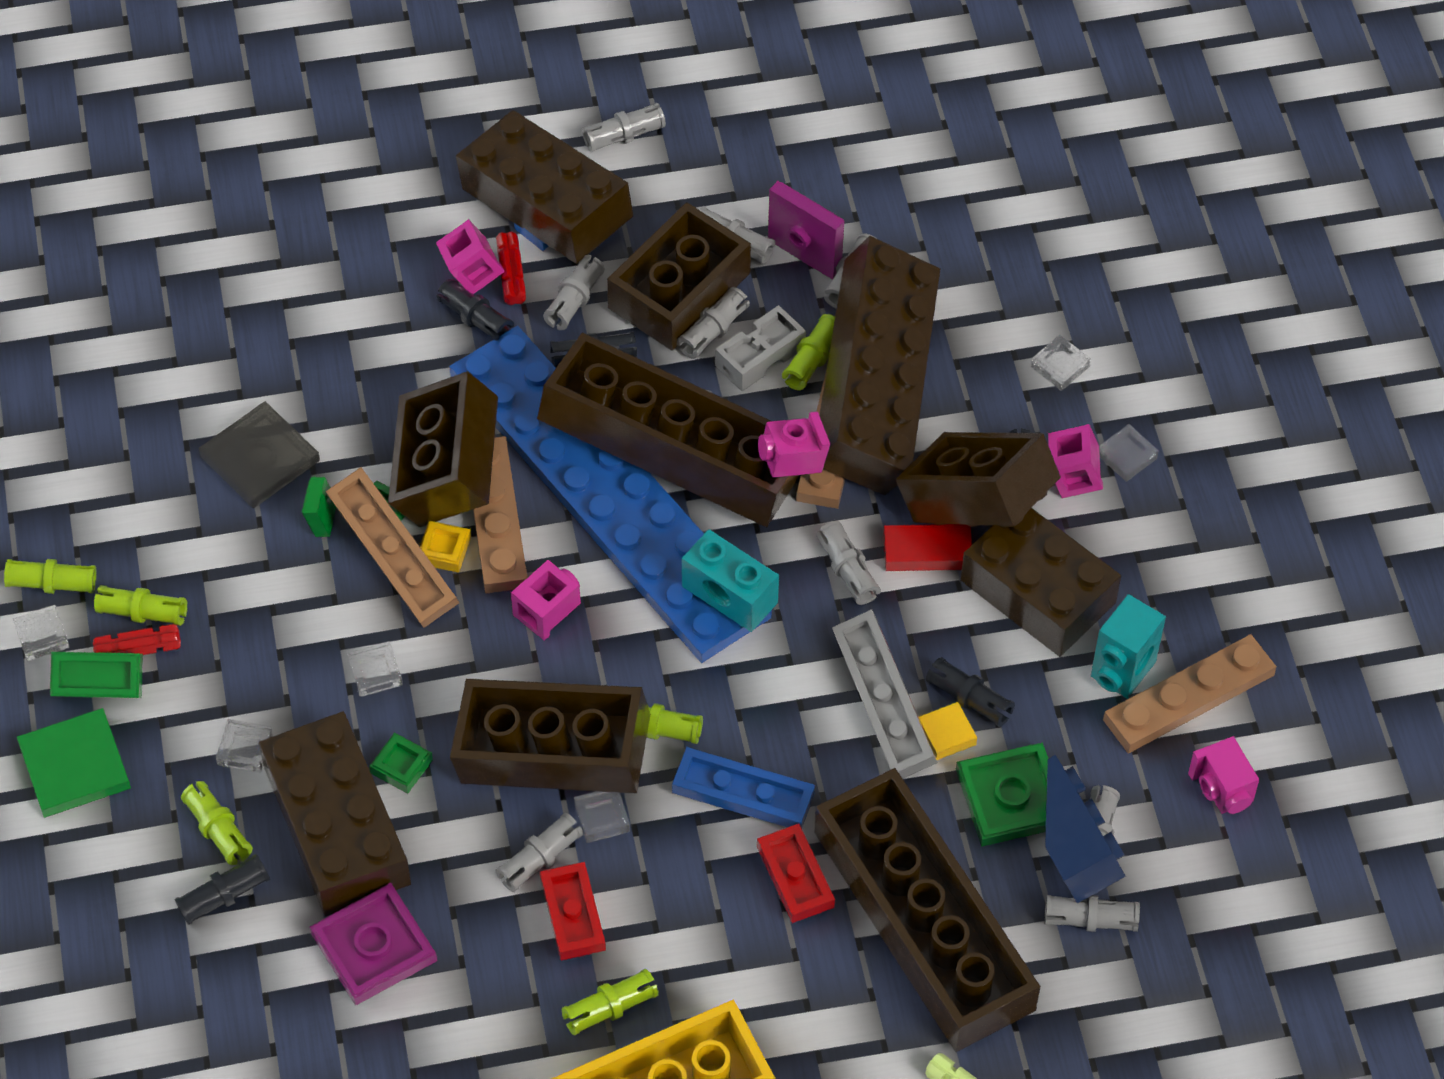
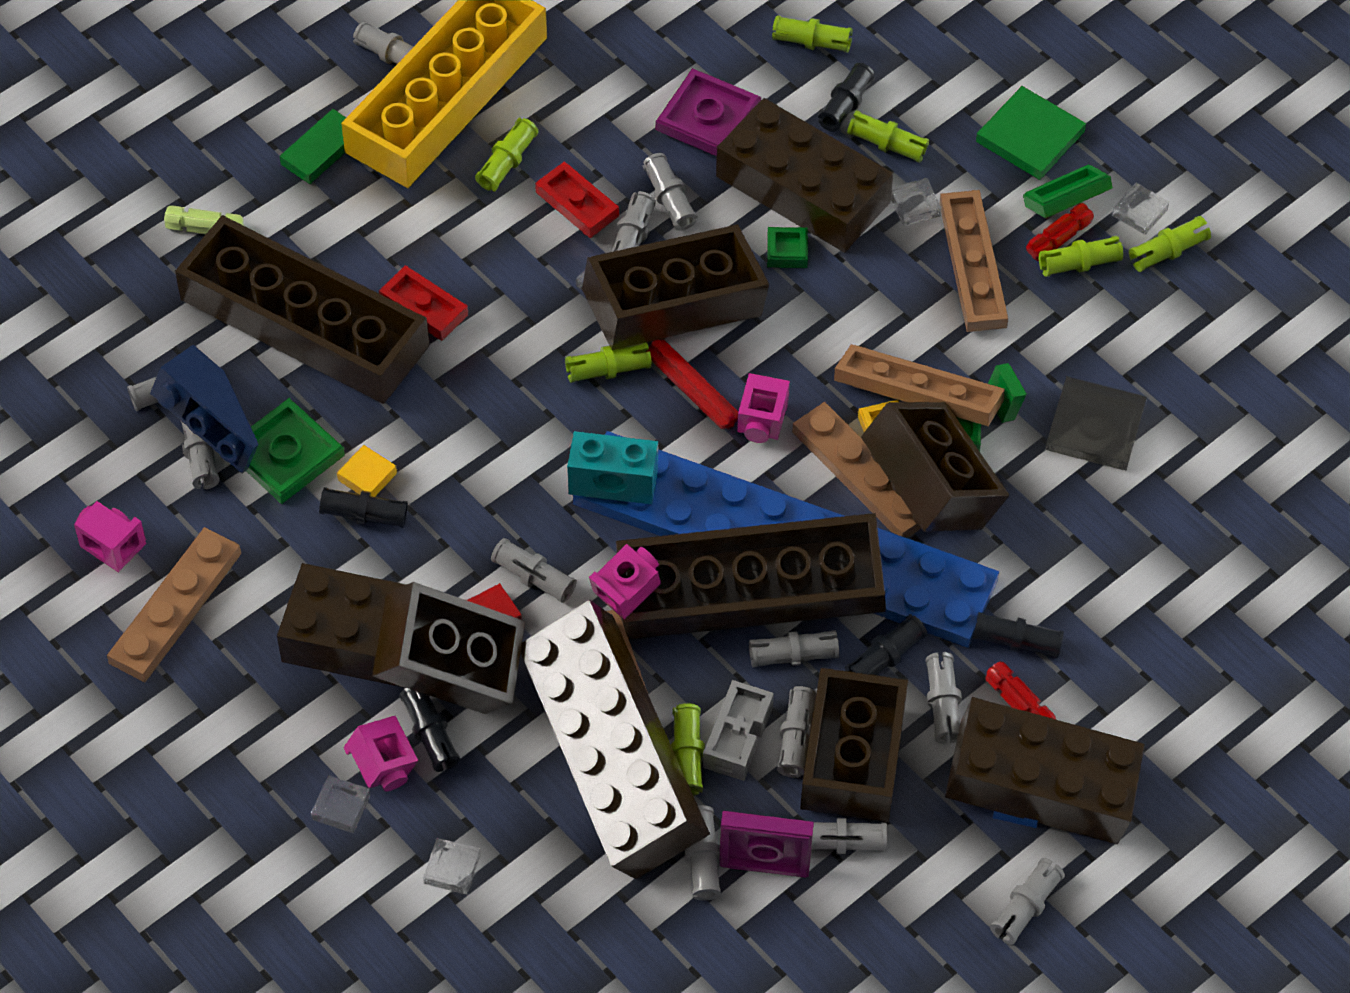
camera: 150 degrees right, 0 degrees up
clear tile [347,641,403,697] -> none
dark pink brick [436,219,505,294] -> none
blue plate [672,747,815,828] -> none
light grey plate [832,610,938,779] -> none
teal brick [1091,594,1166,699] -> none
none -> light grey pin [642,153,698,230]
none -> red axle [646,340,738,430]
none -> lime pin [772,15,853,53]
none -> medium nougat plate [939,190,1008,332]

